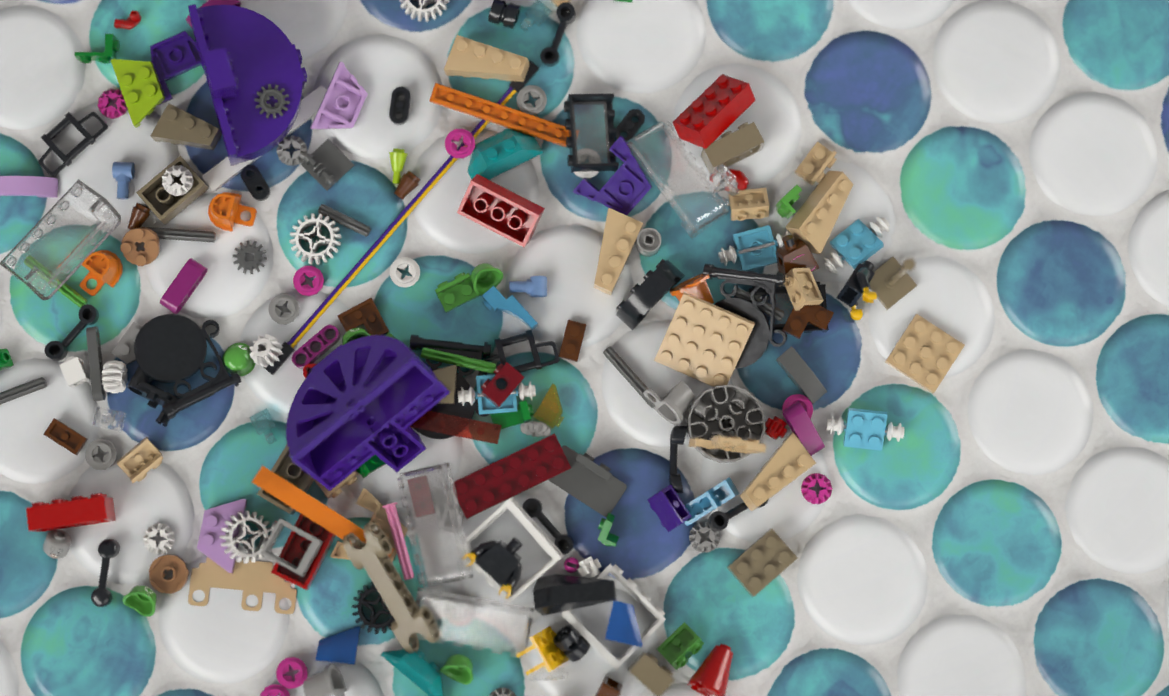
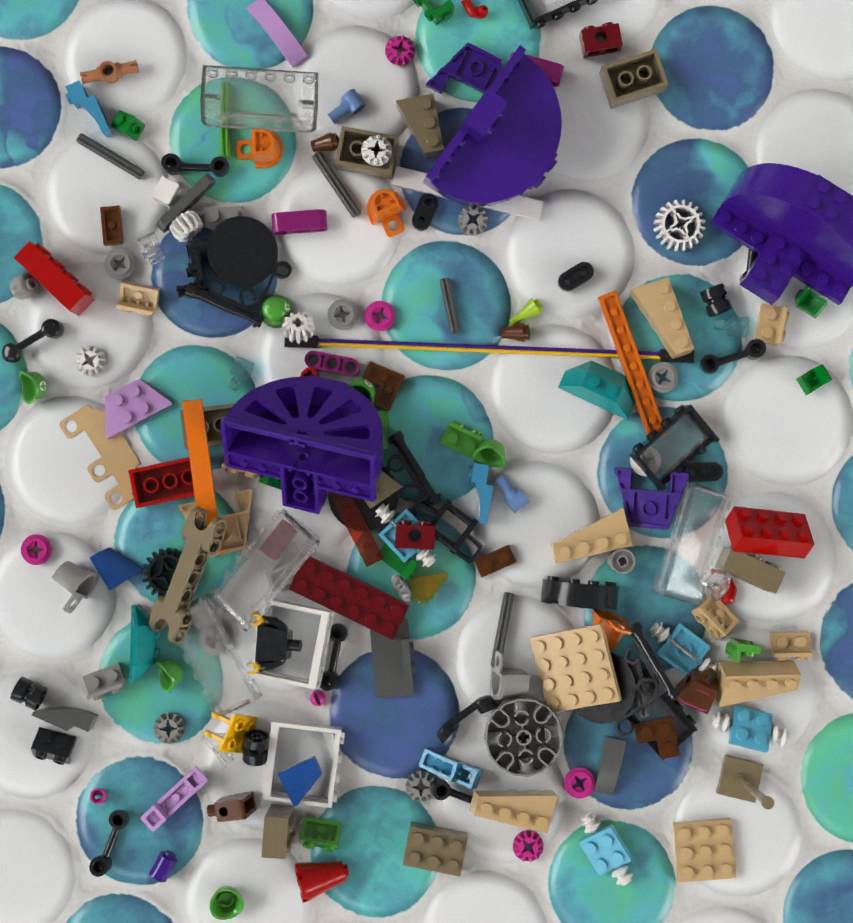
camera: 60 degrees right, 5 degrees up
black bar [38,112,108,177] -> none
lime wing [111,59,165,128] -> none
medium nougat plate [120,227,160,266] -> none
medium nougat plate [149,555,189,594] -> none
white gear [220,511,271,564] -> none
dark grey gear [232,240,267,274] -> none
dark grey gear [255,84,290,119] -> none
light grey window [260,519,323,576] -> none
dark pink gear [276,657,307,689] -> none
white gear [289,213,342,265] -> none
dark grey hinge [301,139,354,191] -> none
lavender wing [310,61,368,129] -> none
bright pink axle [382,502,414,580] -> none
white gear [390,257,420,288] -> none
bright green axle [421,347,496,374] -> none
dark pink gear [445,129,475,159] -> none
red brick [457,174,545,248] -> none
black wedge [533,574,616,616] -> none
white gear [577,556,602,578] -> none
green bracket [597,513,619,547] -> none
dark purple brick [647,485,691,532] -> none
tan wing [689,436,766,454] -> none
red gear [764,416,788,440] -> none
magenta beam [782,401,825,456] -> none
tan bracket [784,268,824,311] -> none
black torso [836,260,877,320] -> none

